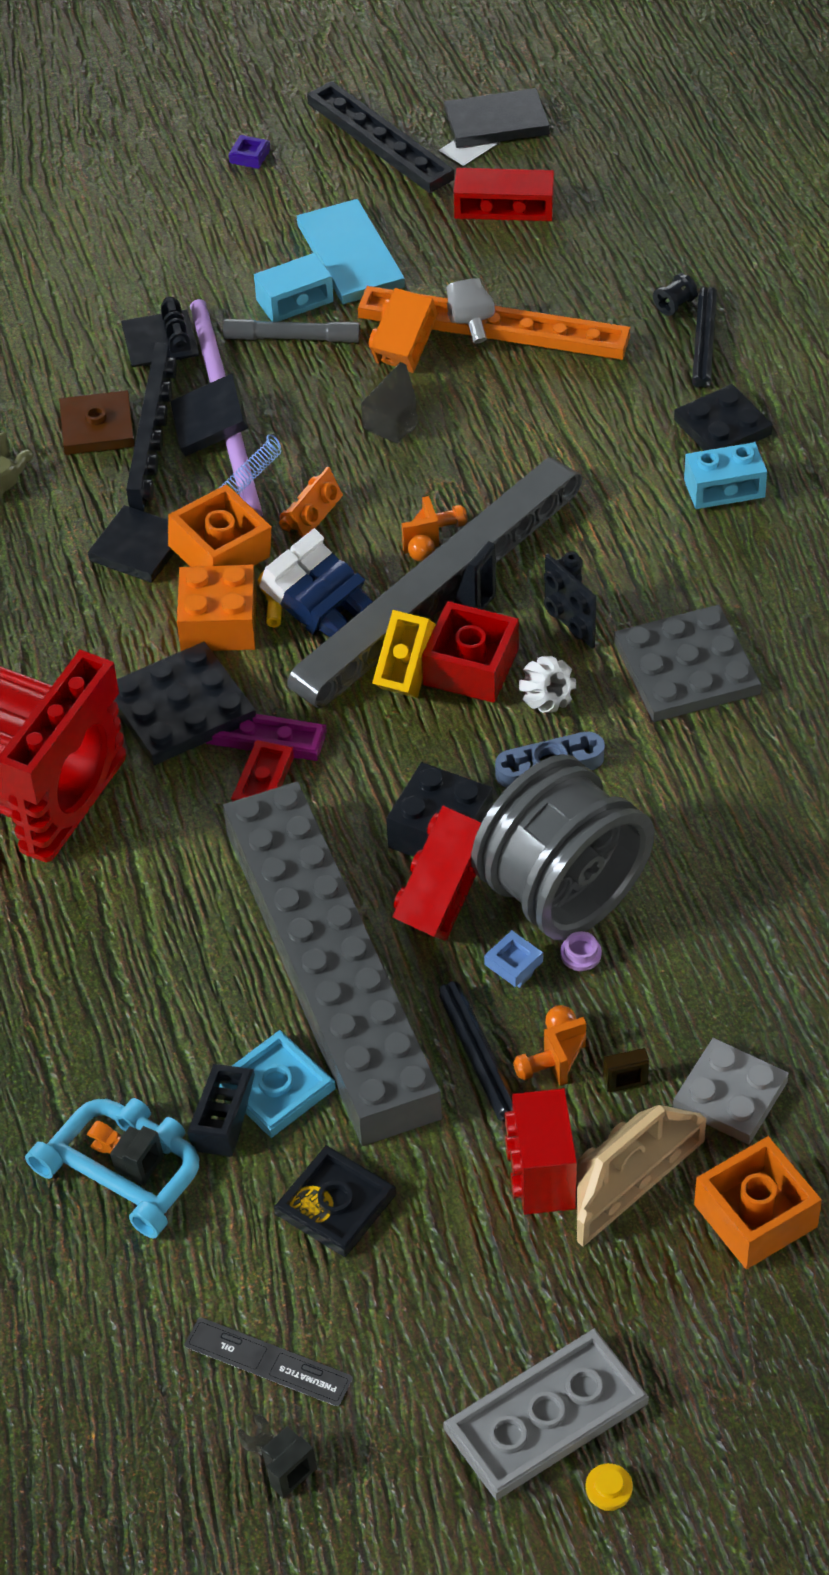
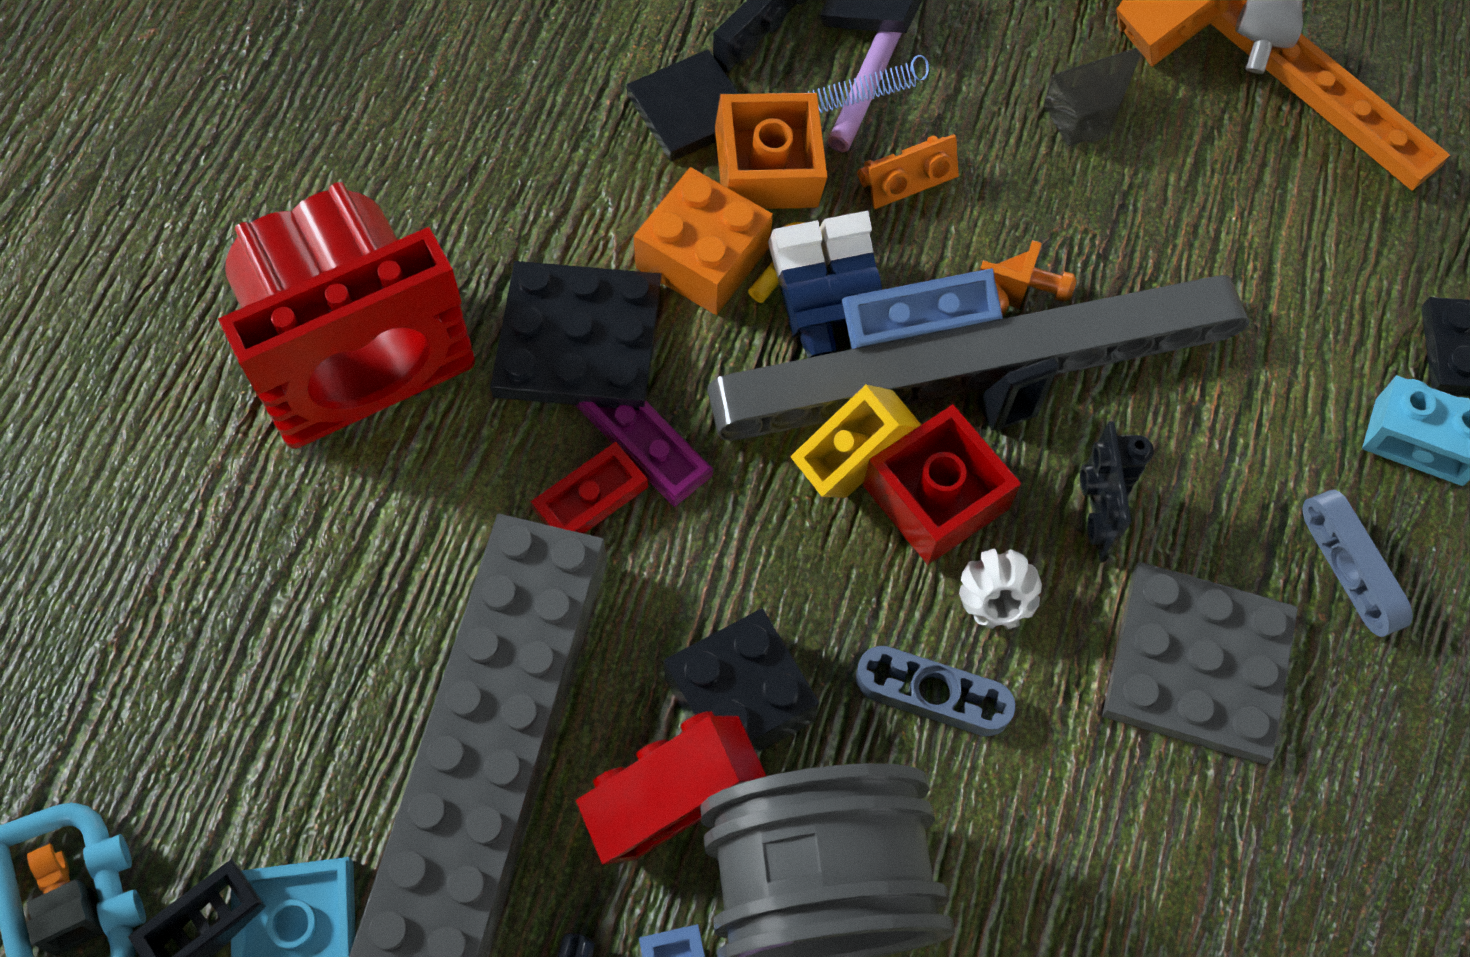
camera: 30 degrees right, 15 degrees up
none -> medium blue tile [842,268,1003,349]
none -> sand blue beam [1303,490,1413,637]

